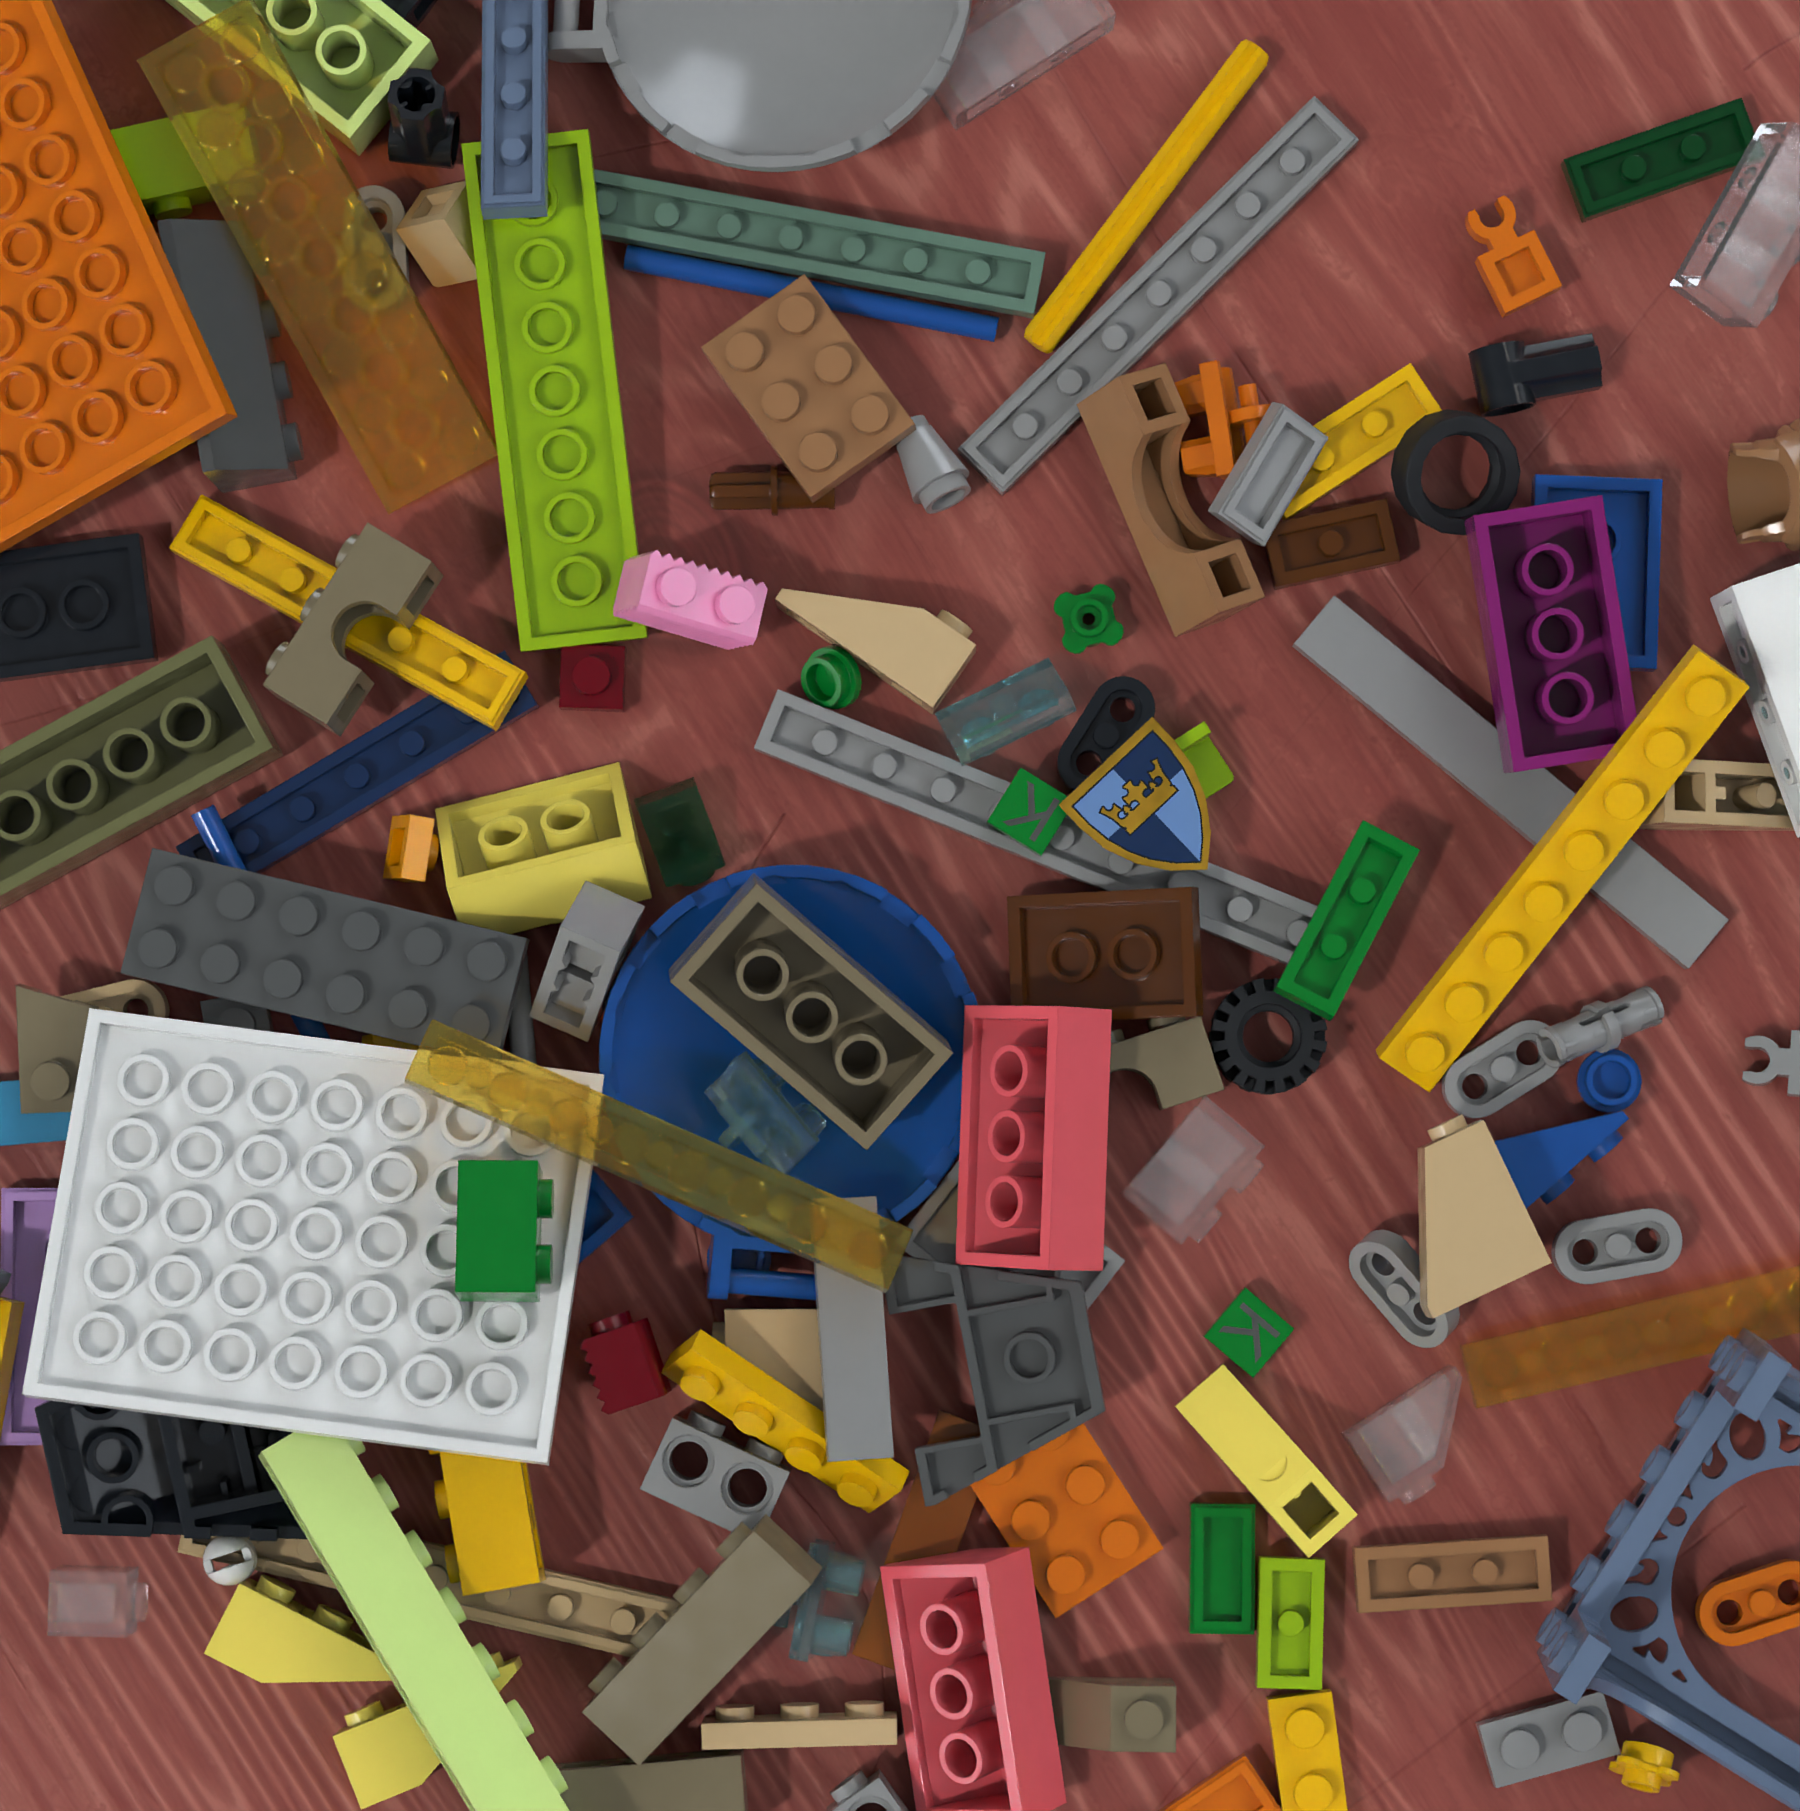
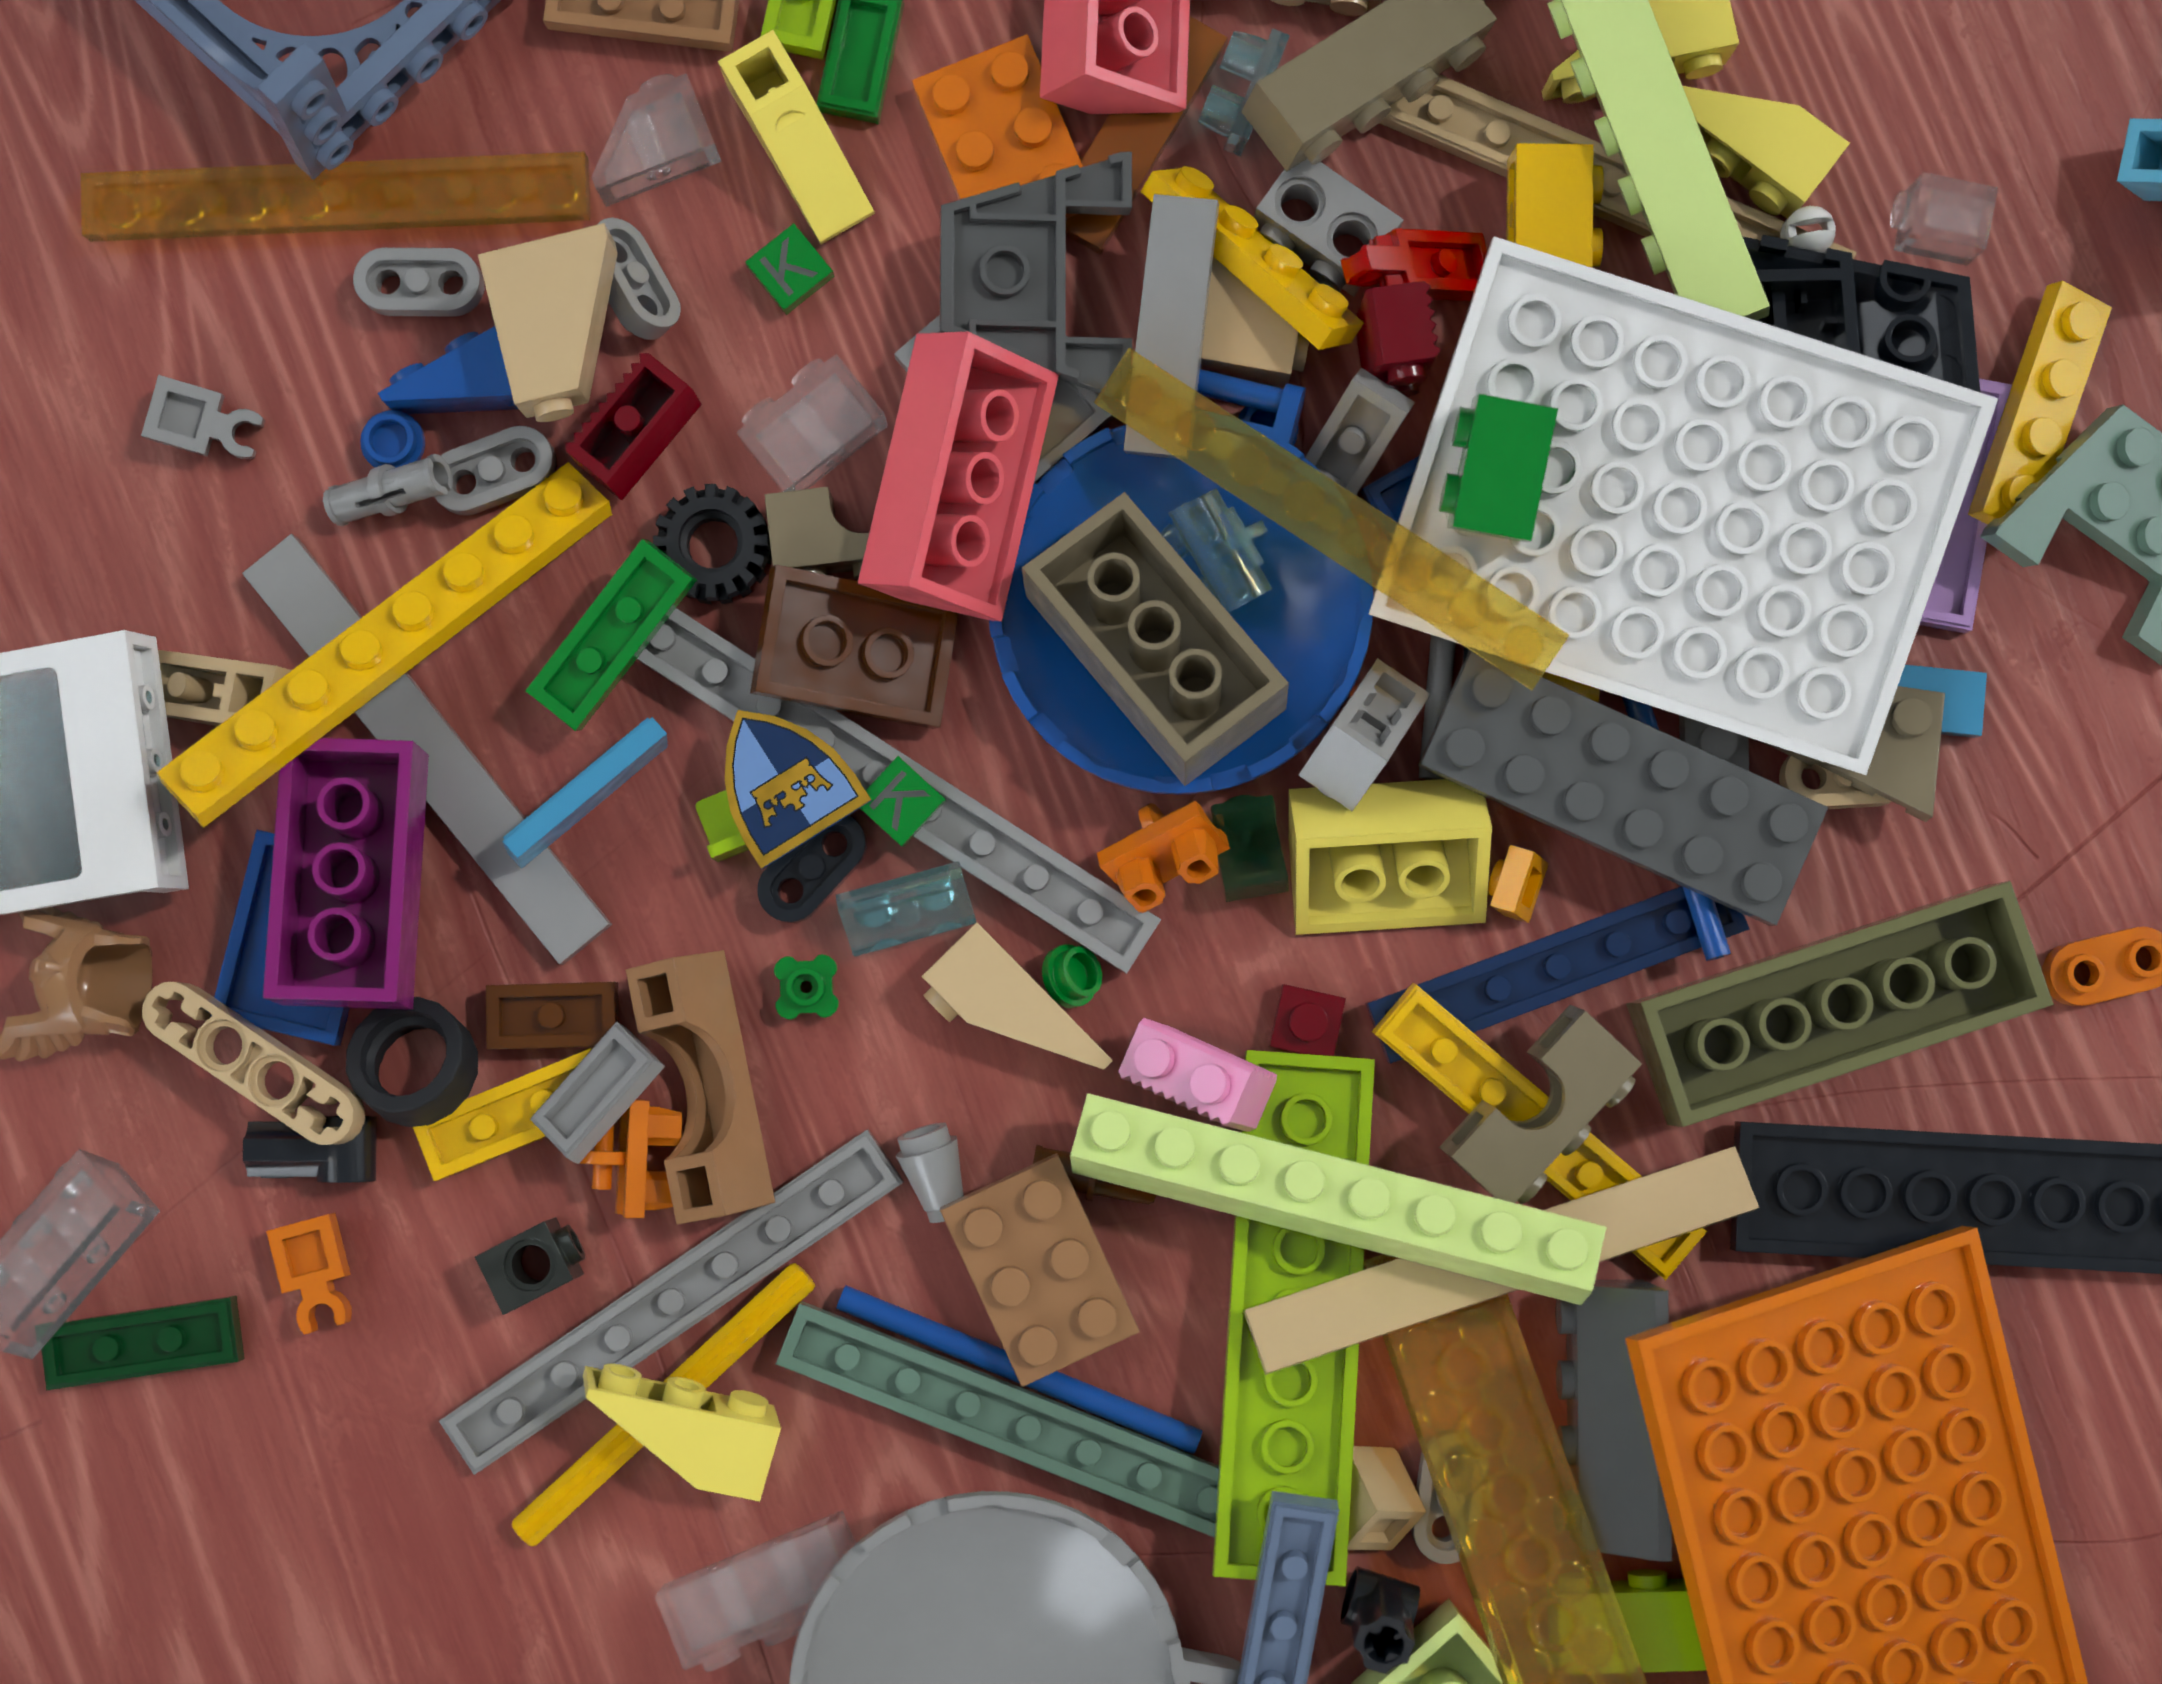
camera: 175 degrees left, 0 degrees up
none -> tan beam [142,982,365,1145]
none -> pearl dark grey brick [475,1217,585,1315]
none -> dark azure tile [502,717,668,869]
none -> dark red brick [565,353,702,501]
none -> light yellow slope [583,1364,781,1502]
none -> yellowish green brick [1070,1093,1606,1305]
none -> orange hips [1097,801,1230,913]
none -> tan tile [1244,1146,1759,1375]
none -> light grey plate [1305,368,1415,506]
none -> red hinge [1340,228,1487,301]

